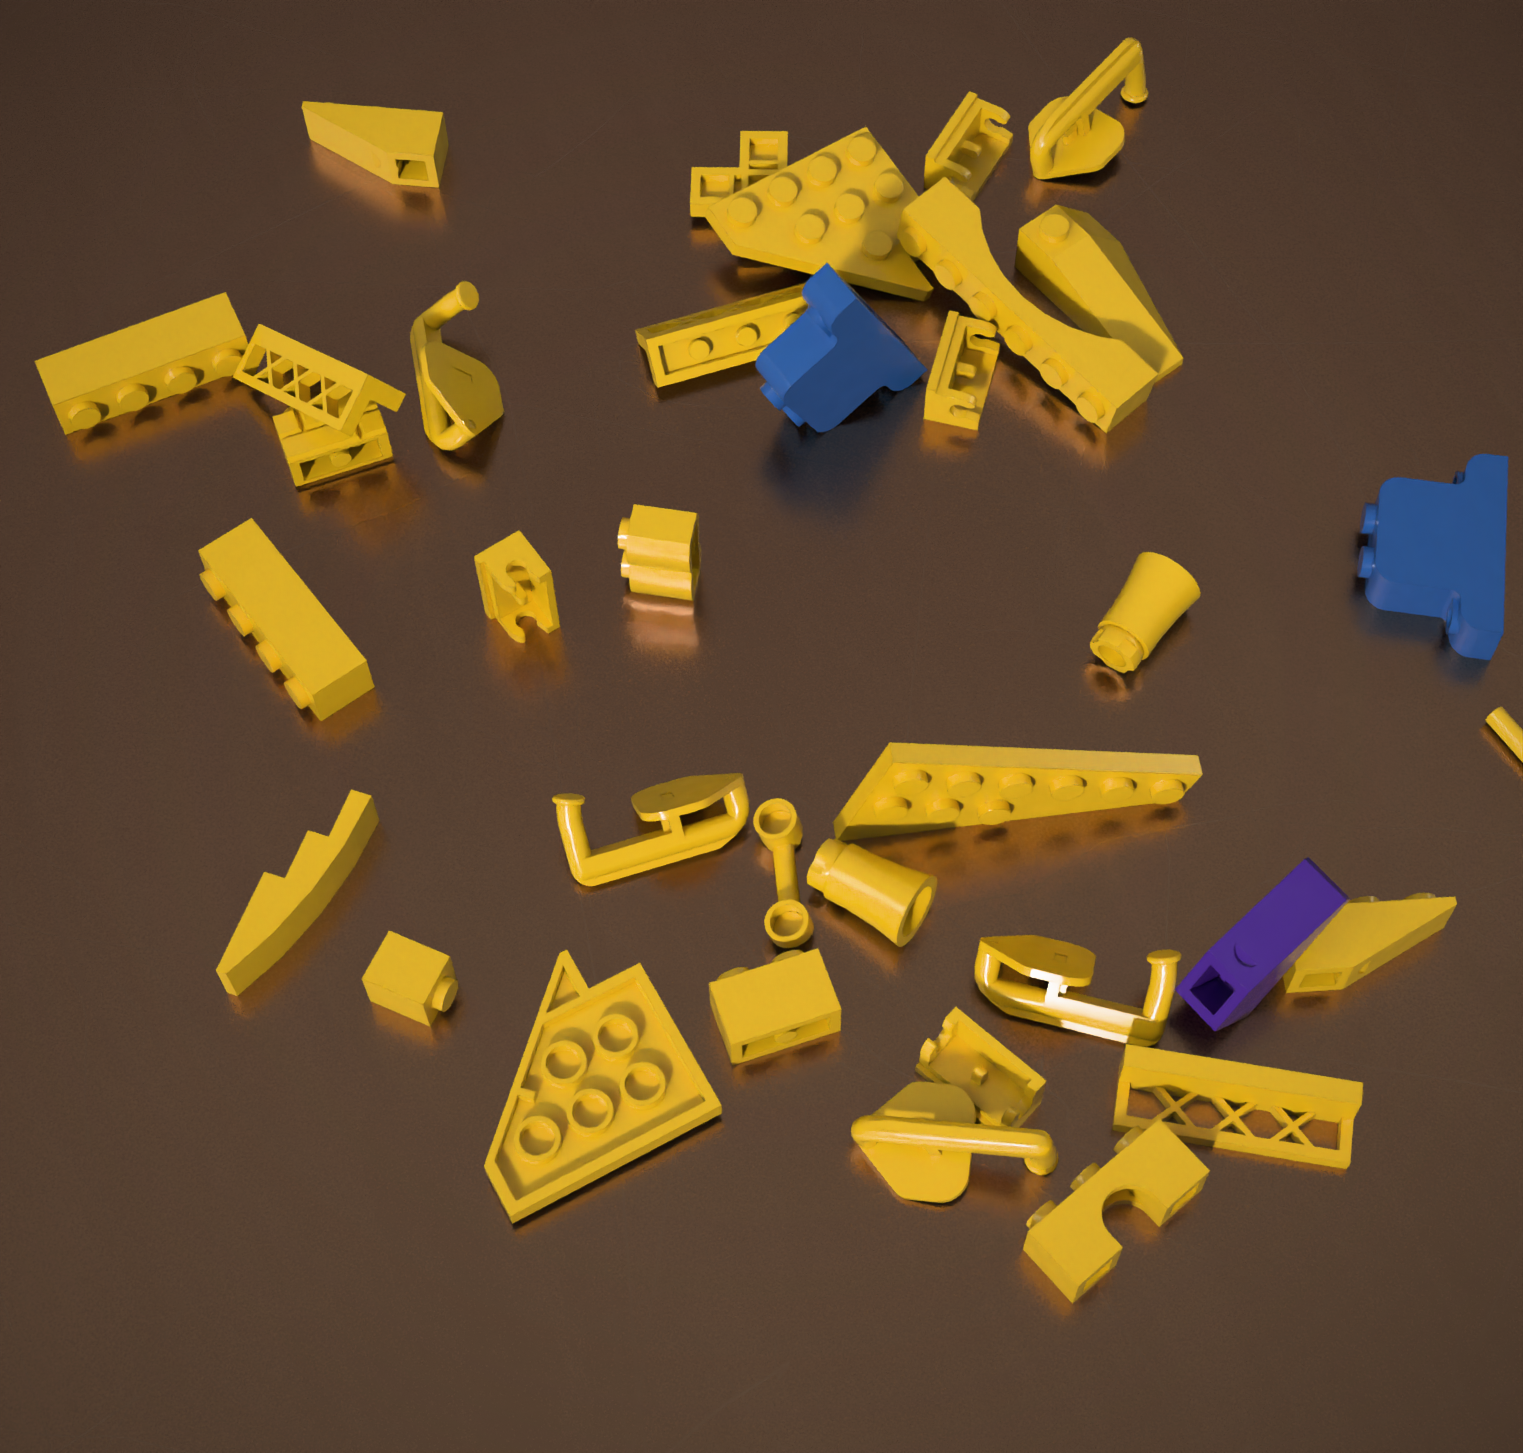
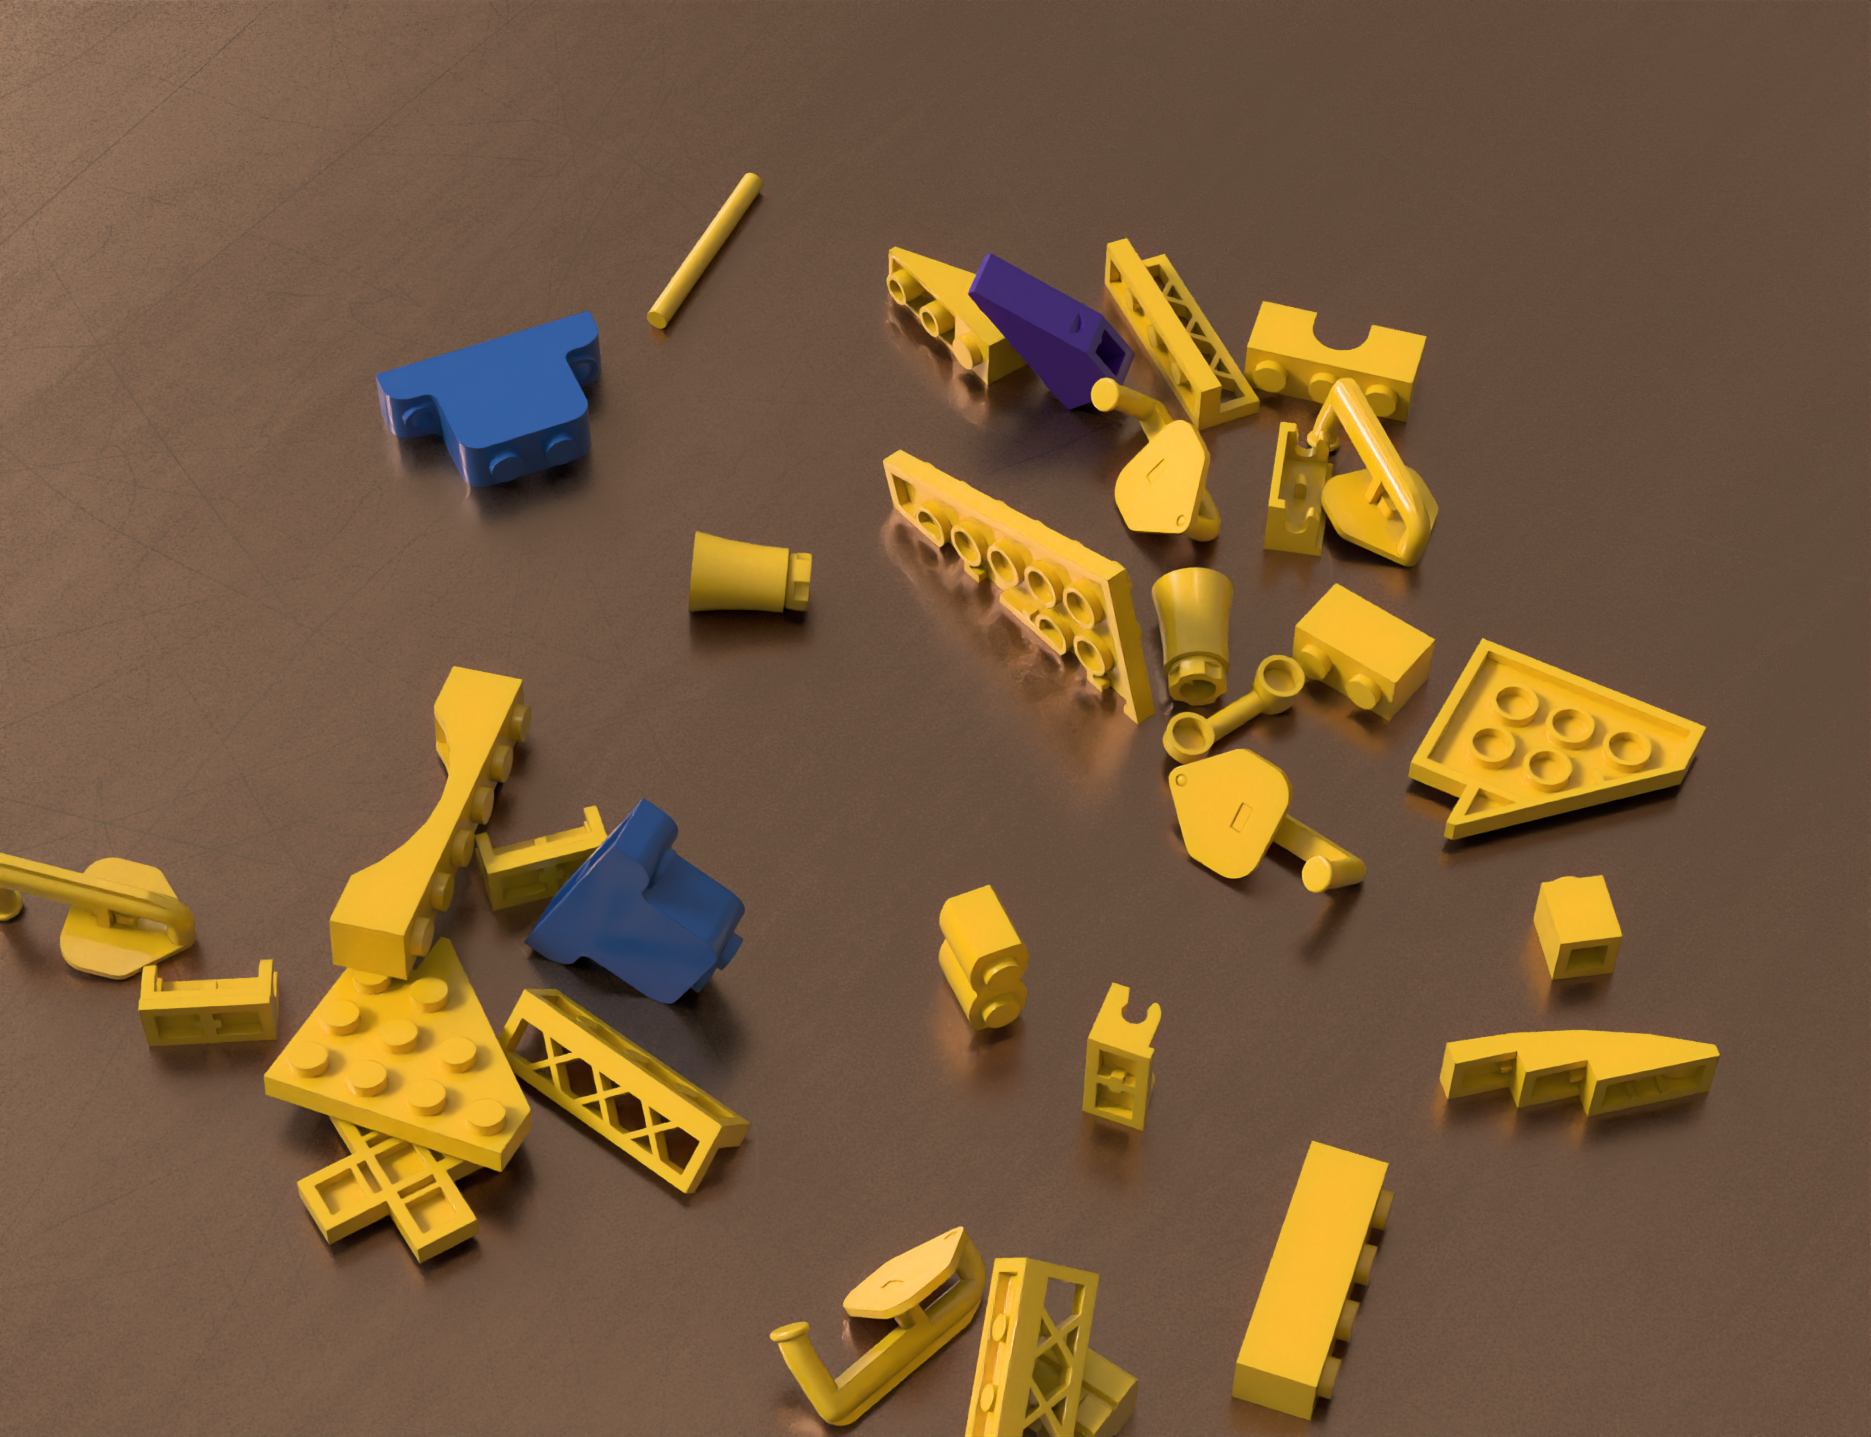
camera: 125 degrees left, 10 degrees down
yellow wedge [1014,205,1184,383] -> none

